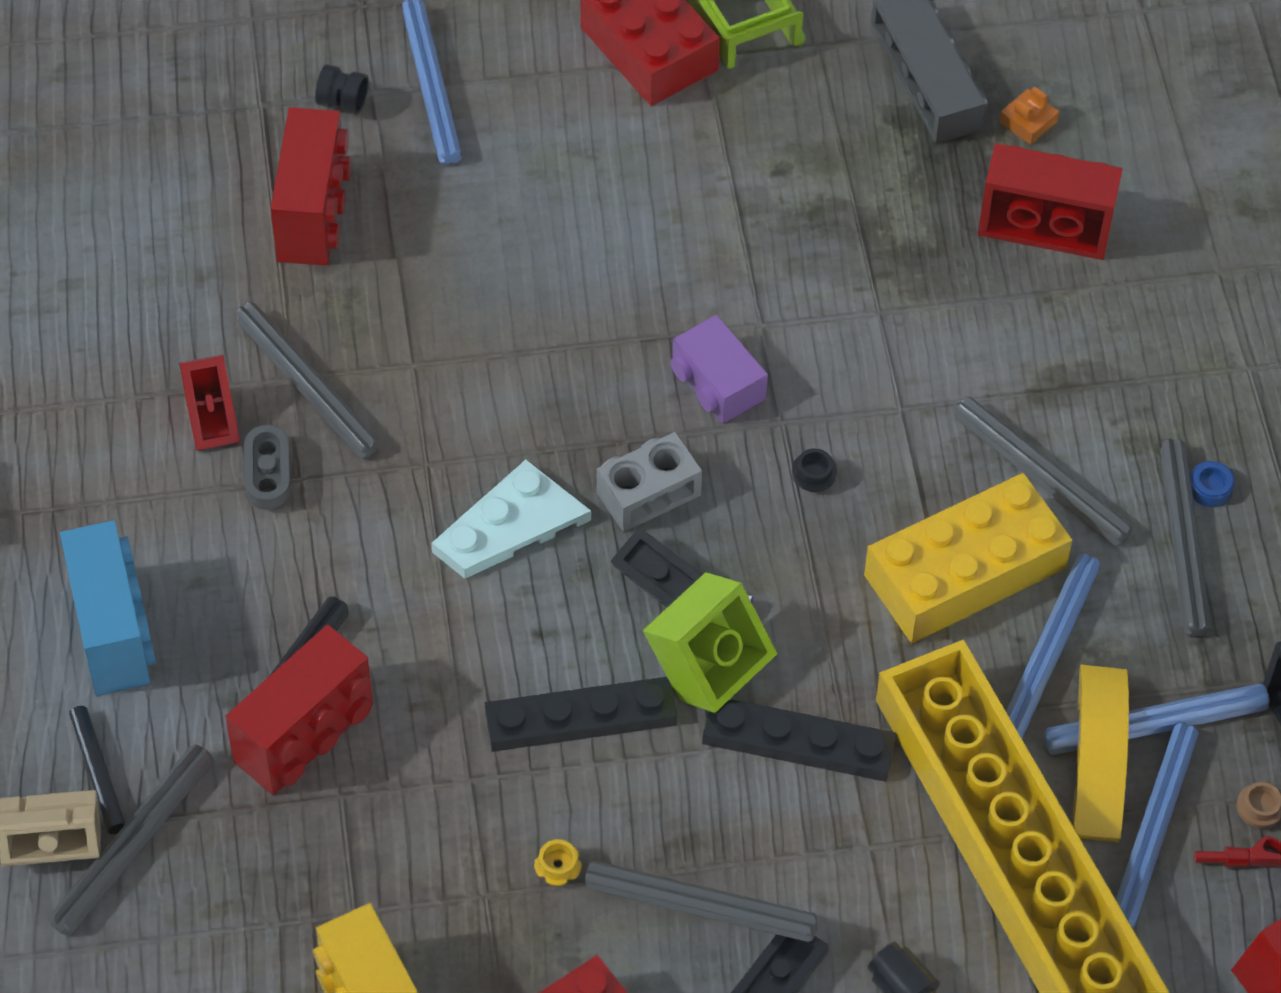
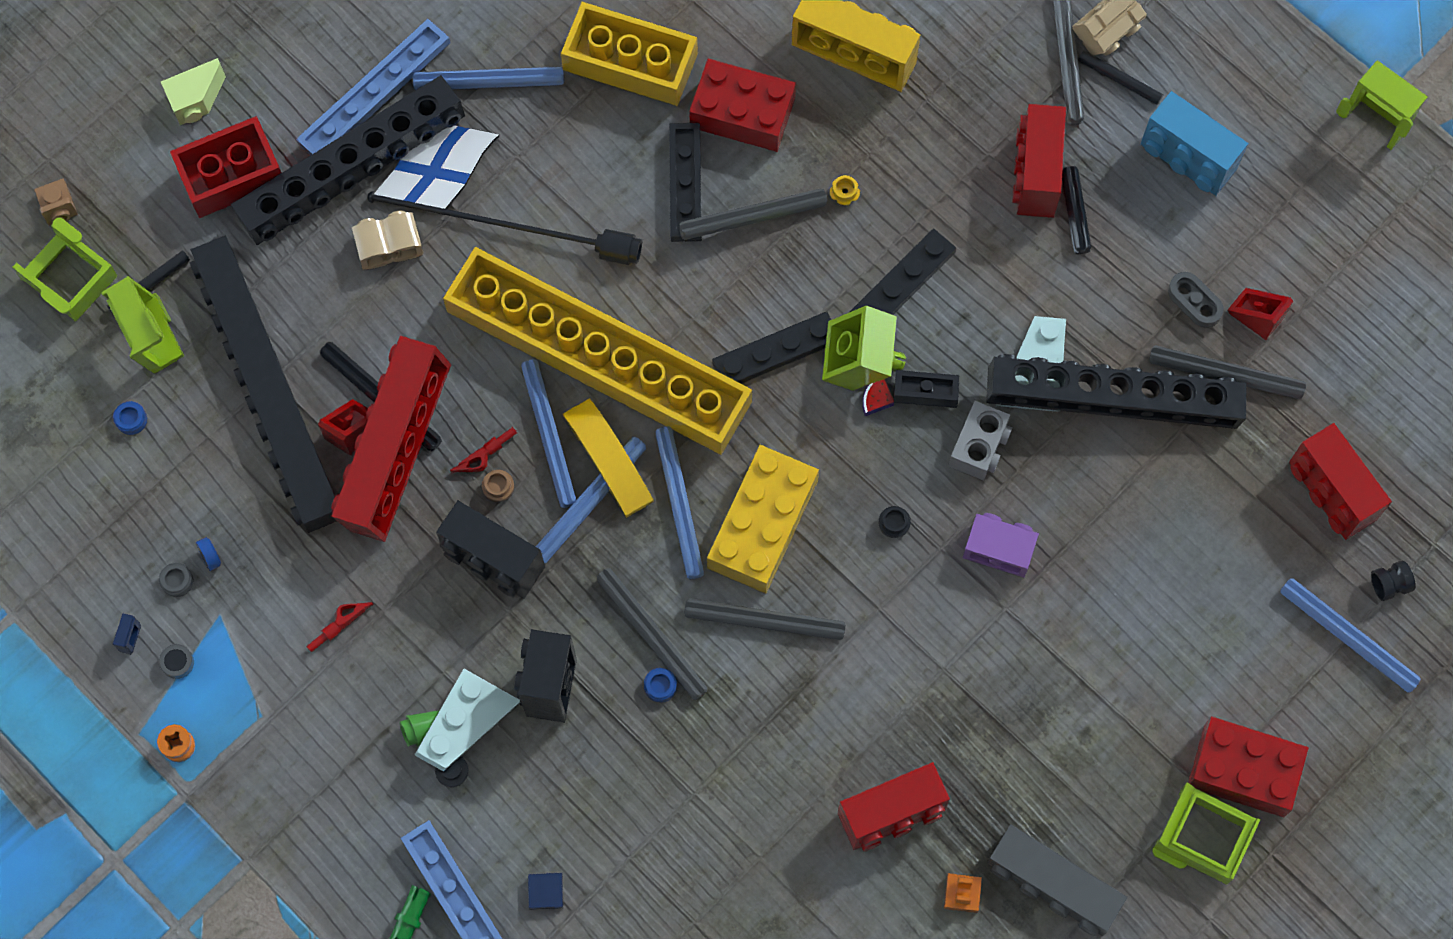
camera: 145 degrees right, 15 degrees up
none -> black brick [986,354,1246,429]

